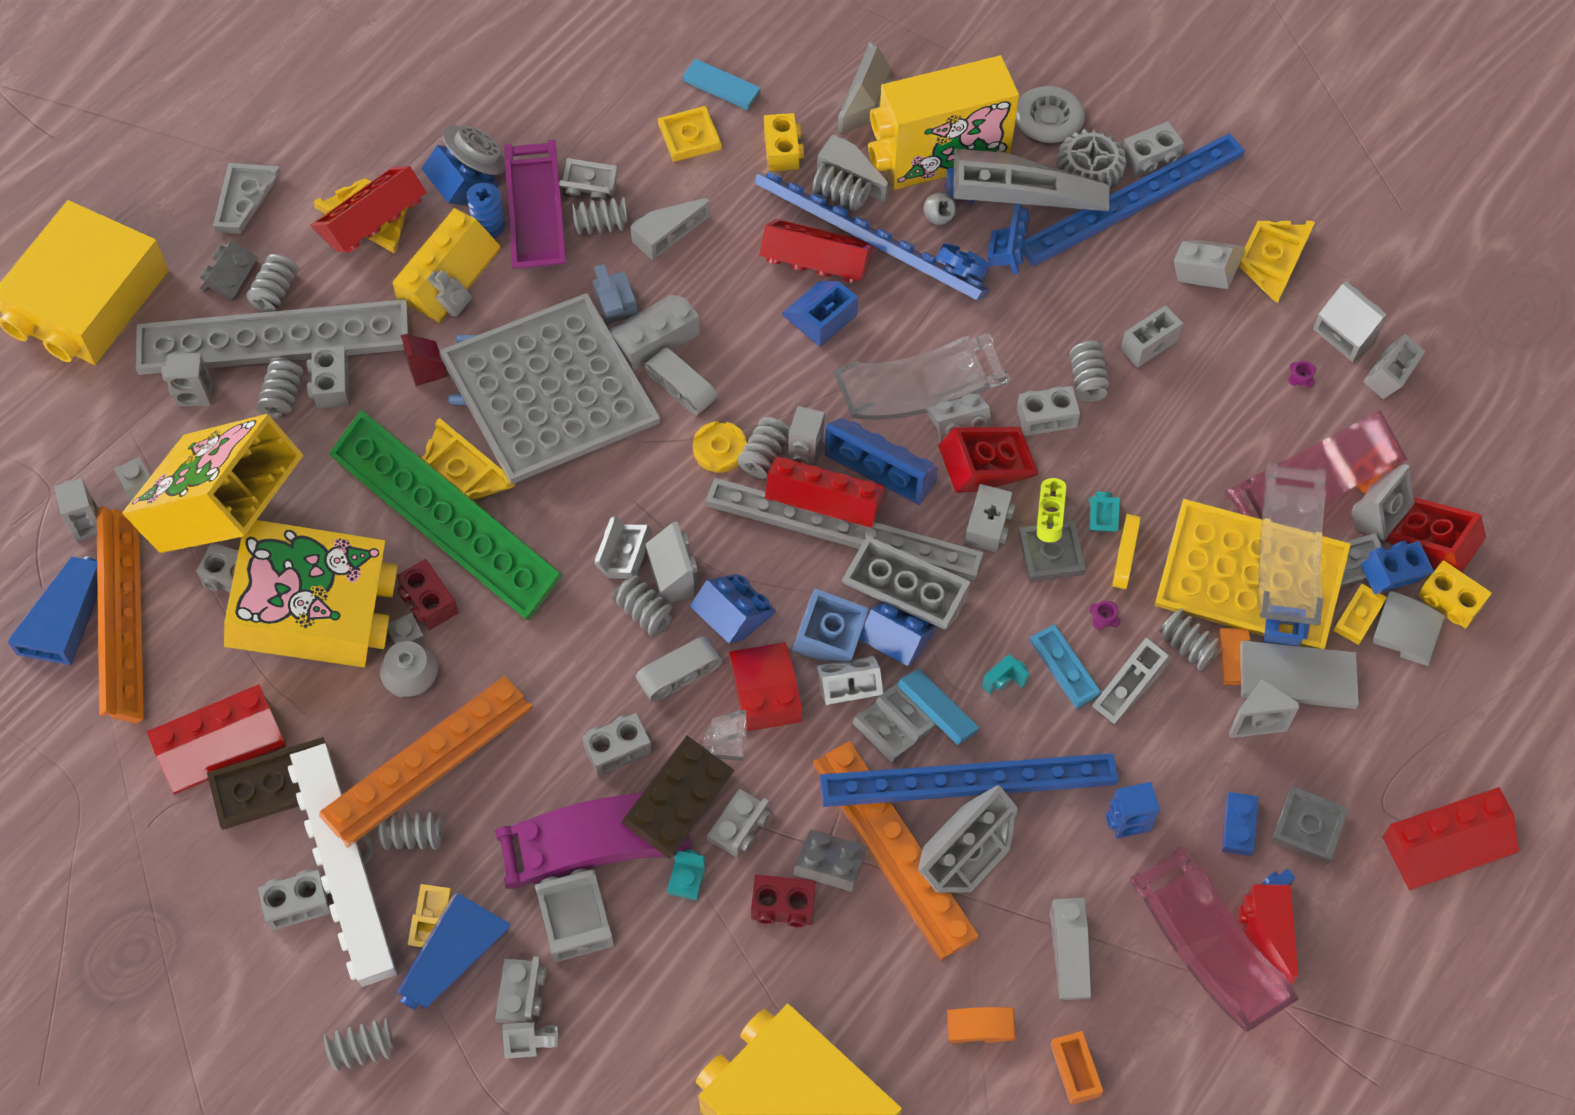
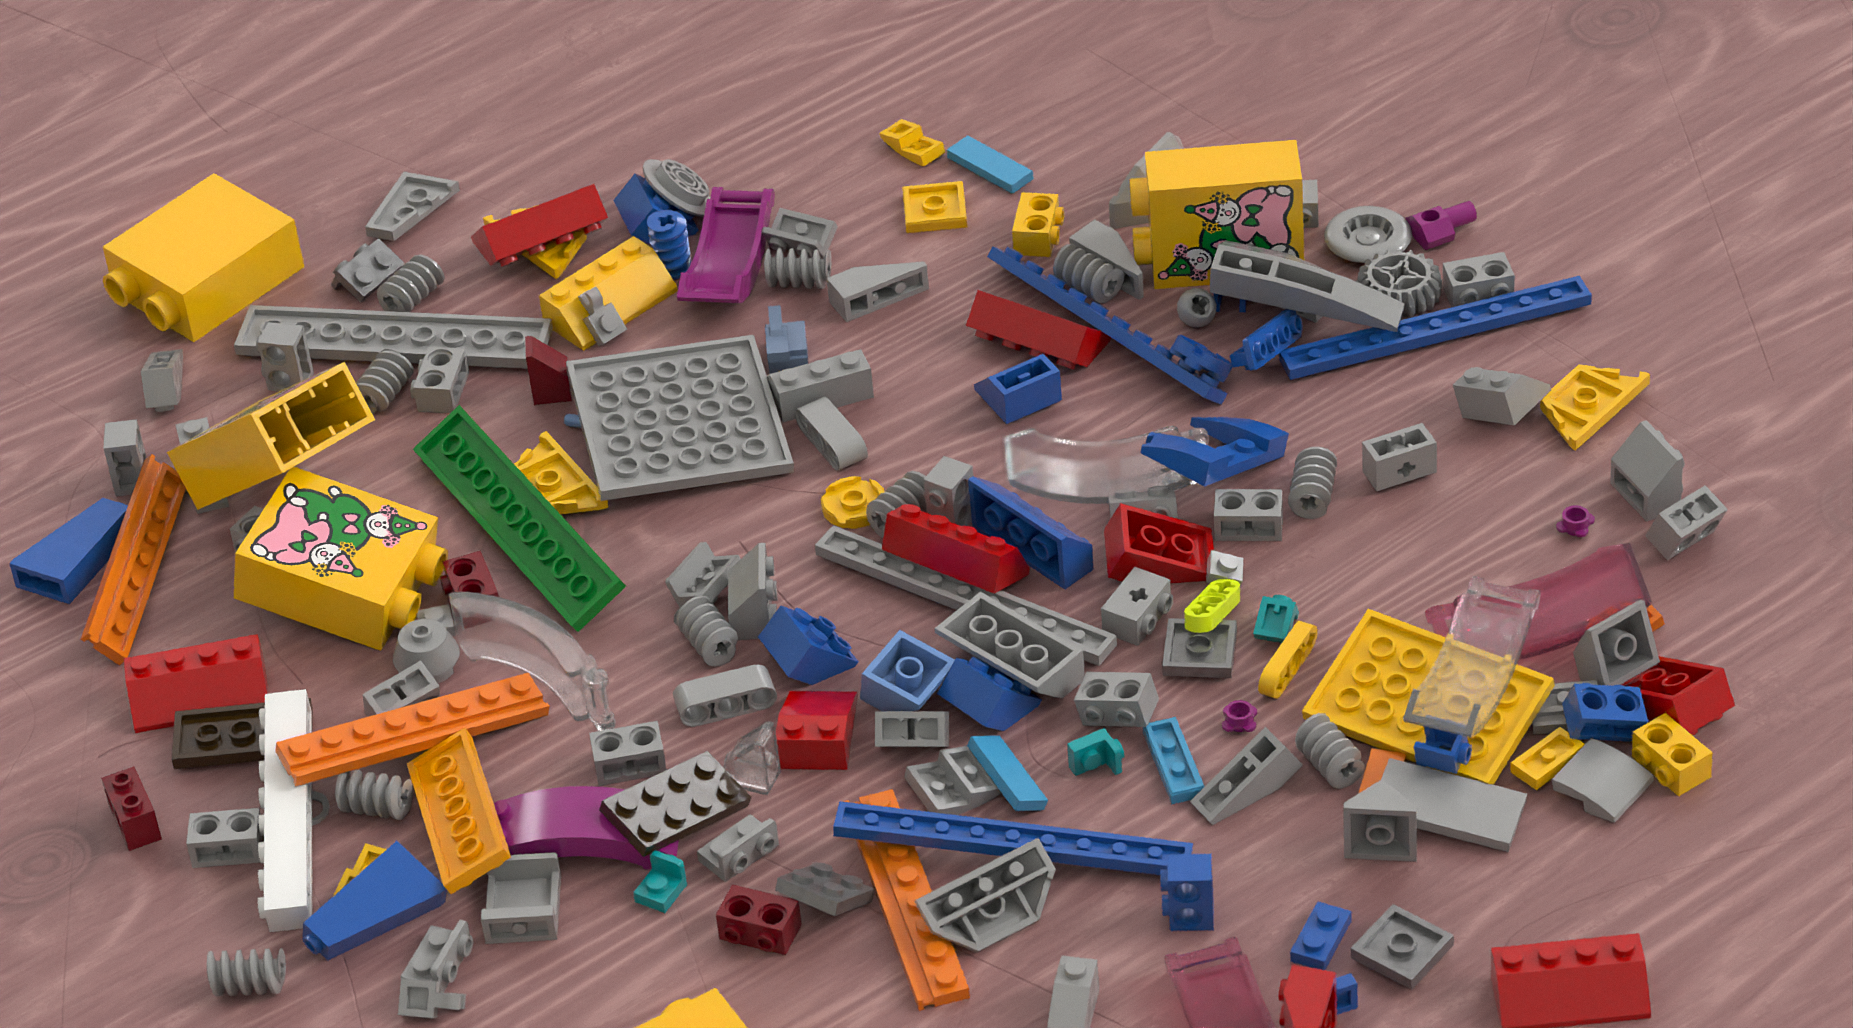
camera: 20 degrees right, 20 degrees down
none -> dark red brick [101,766,162,851]
none -> light grey slope [141,349,183,412]
none -> light grey brick [363,660,440,717]
none -> light orange plate [406,727,511,894]
none -> clear windscreen [449,592,616,731]
none -> yellow slope [880,119,946,167]
none -> light grey brick [1074,672,1159,727]
none -> blue wedge [1140,417,1289,487]
none -> plate [1206,550,1244,586]
none -> magenta piece [1405,201,1477,250]

